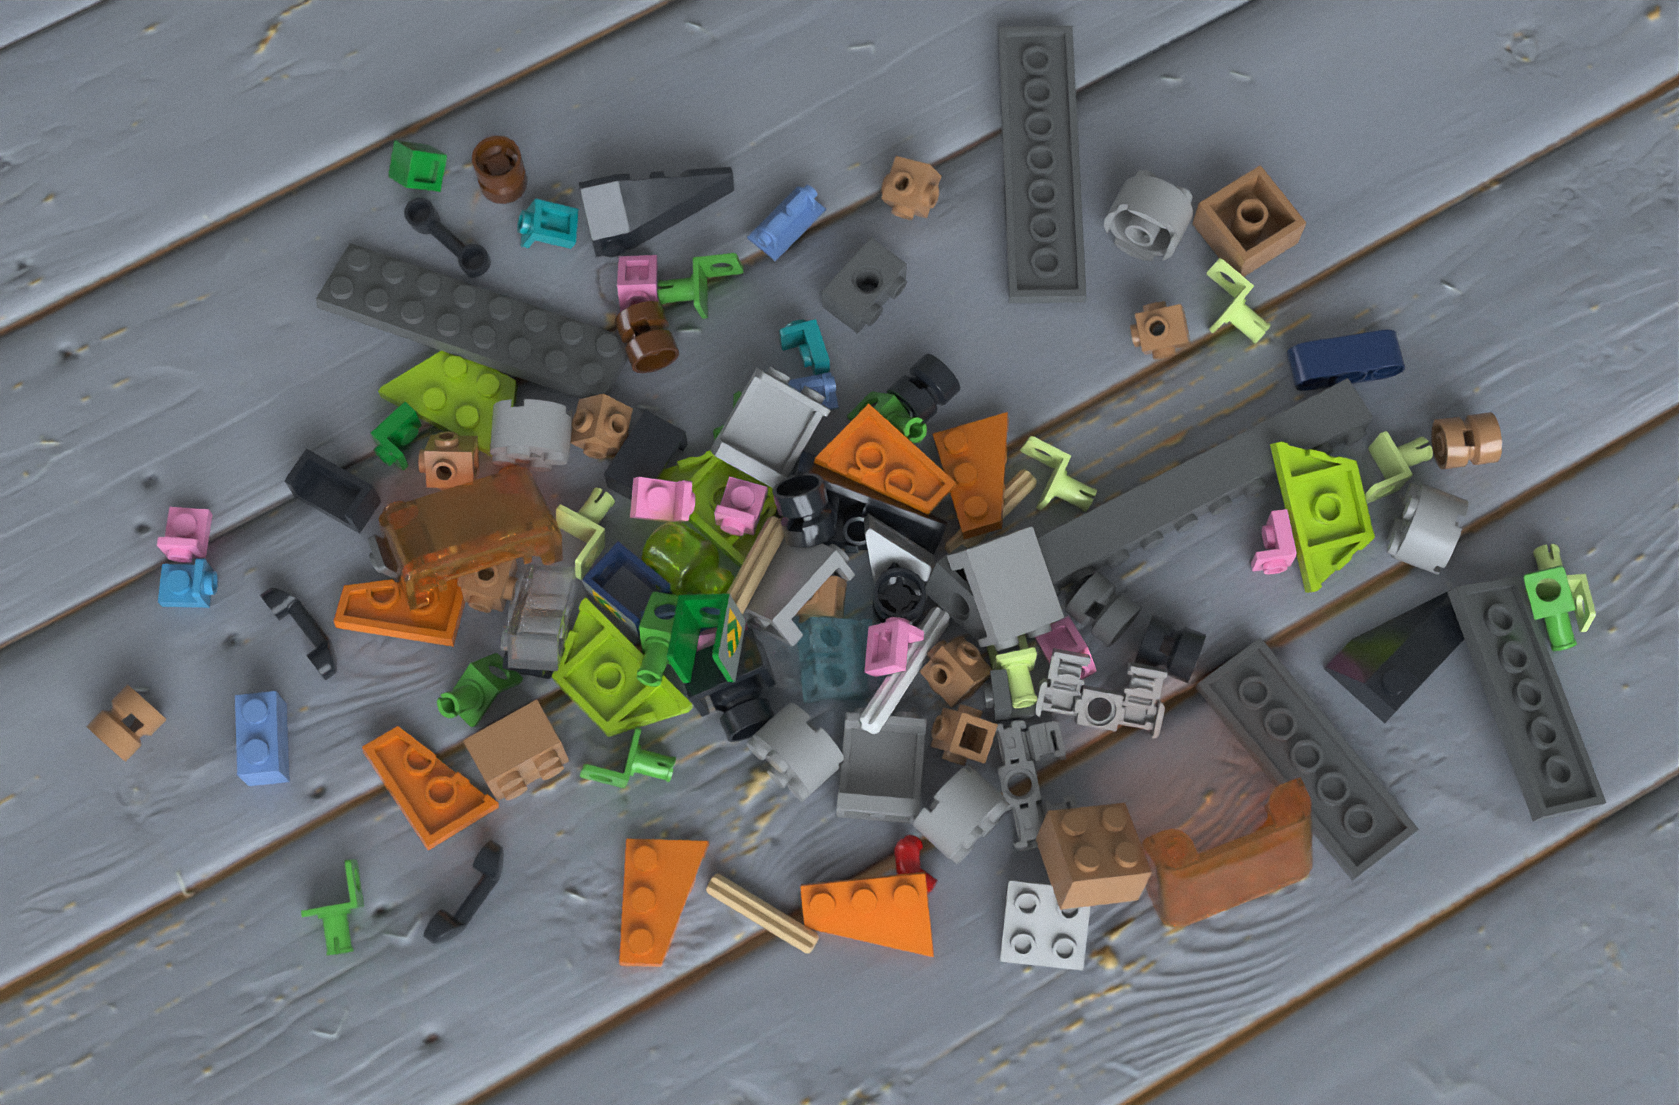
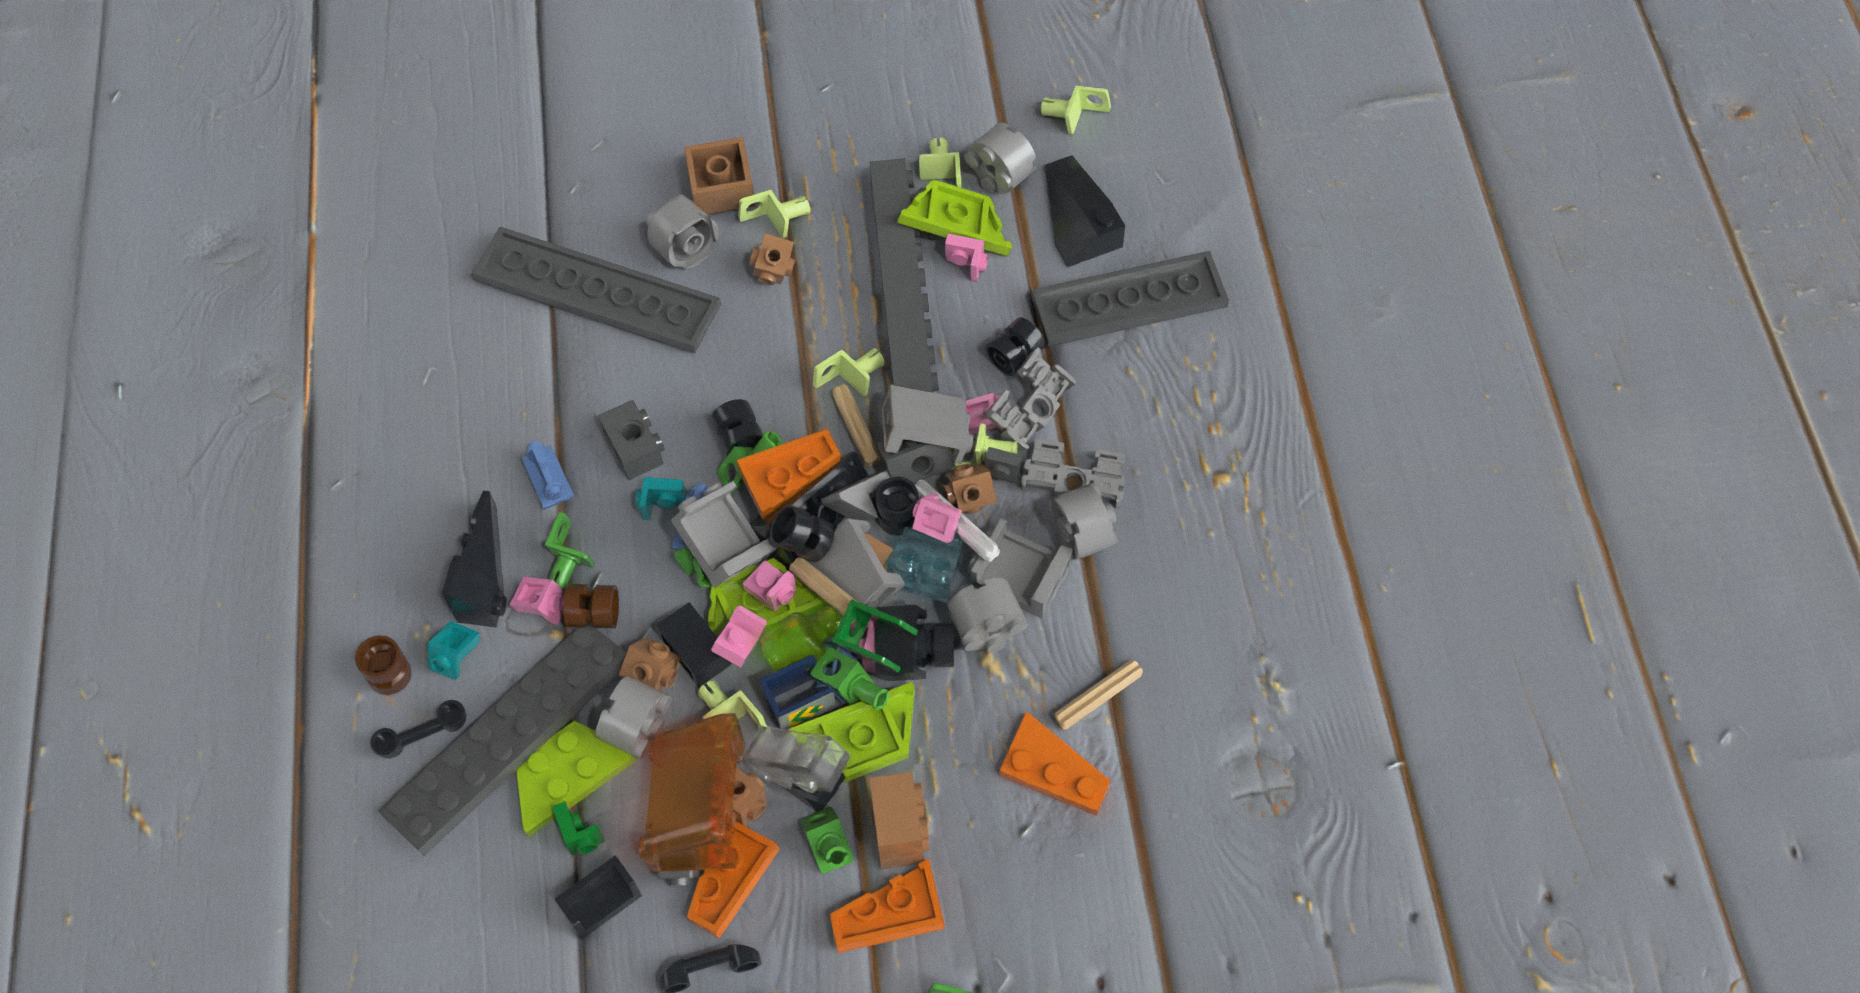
camera: 65 degrees left, 10 degrees down
green panel [388,140,447,192] -> none
medium nougat brick [418,431,480,492] -> none
black bar [423,840,504,944] -> none
bright green bracket [579,727,676,789] -> none
orange wing [800,872,934,957] -> none
medium nougat brick [881,156,941,220] -> none
red arm [894,834,938,895] -> none
medium nougat brick [930,704,998,766] -> none
orange wing [933,412,1009,539] -> none
hinge [1000,880,1090,970] -> none
medium nougat brick [1036,803,1152,910] -> none
dark grey wheel [1065,572,1142,647] -> none
clear orange windscreen [1141,777,1313,928] -> none
dark blue beam [1287,329,1405,391] -> none
medium nougat wheel [1431,412,1502,469] -> none
dark grey plate [1447,576,1607,822] -> none
bright green bracket [1523,565,1577,651] -> none

